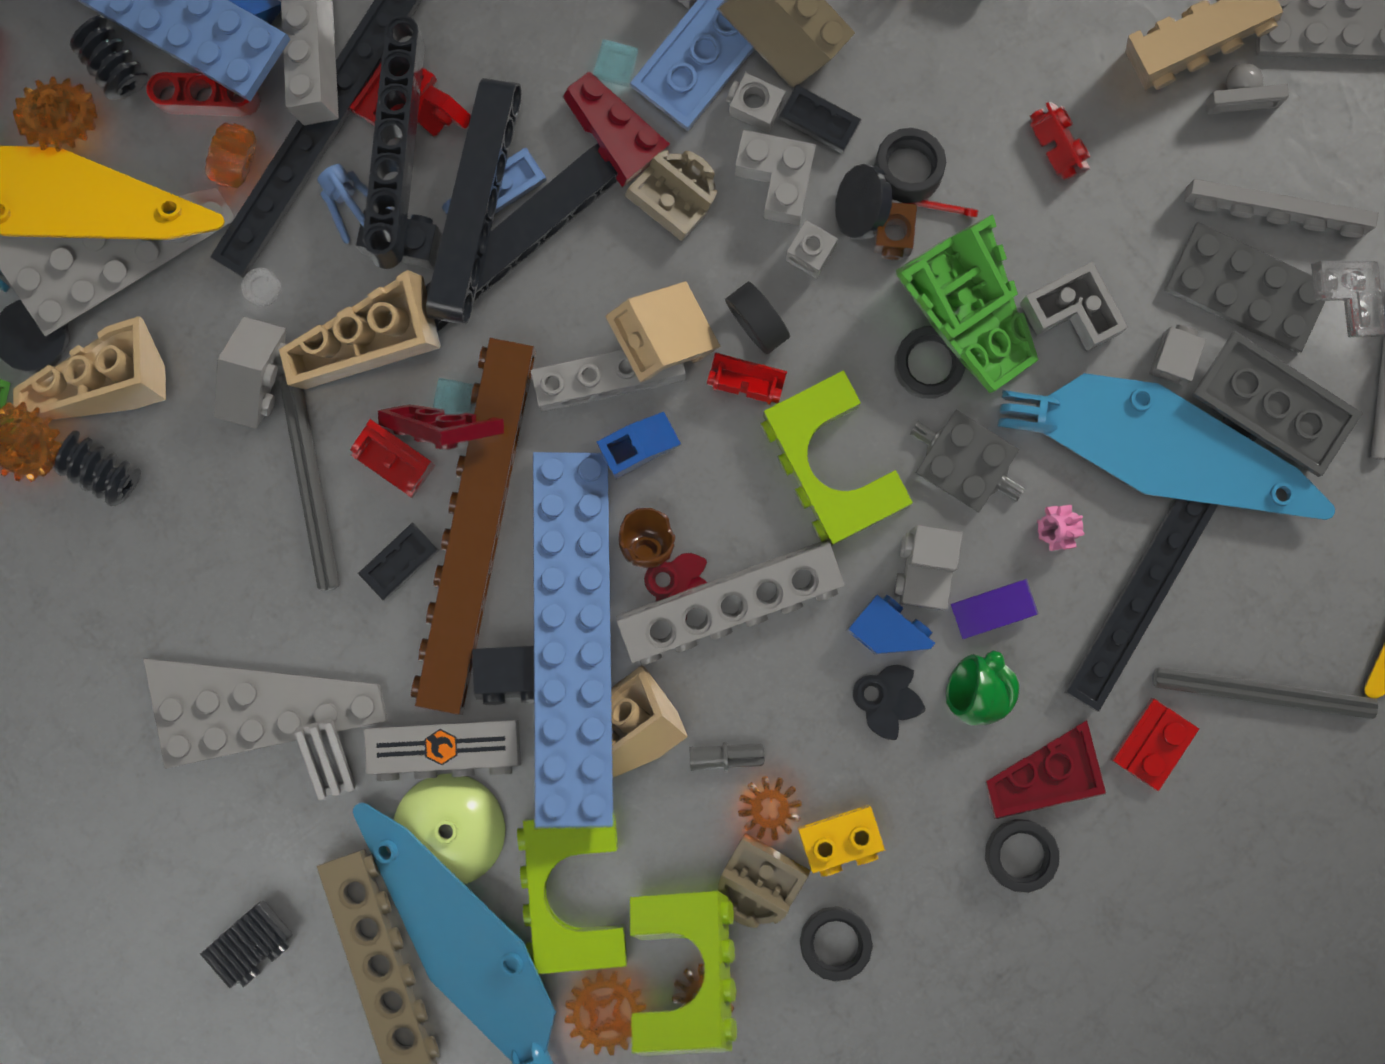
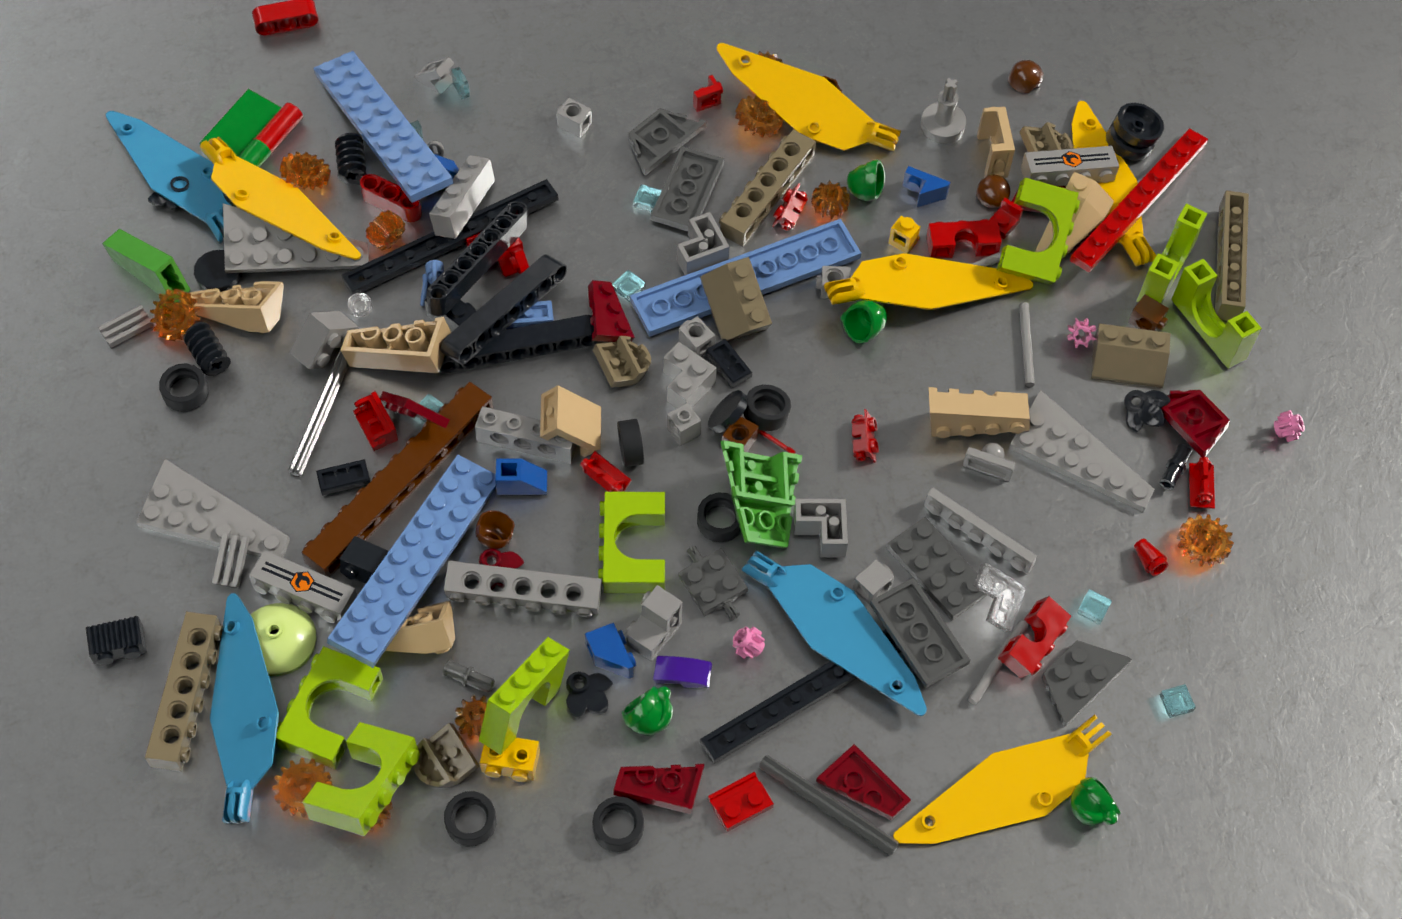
camera: 20 degrees right, 25 degrees down
none -> black tyre [159,363,209,412]
none -> lime arch [479,637,570,755]
none -> dark red wing [816,744,911,821]

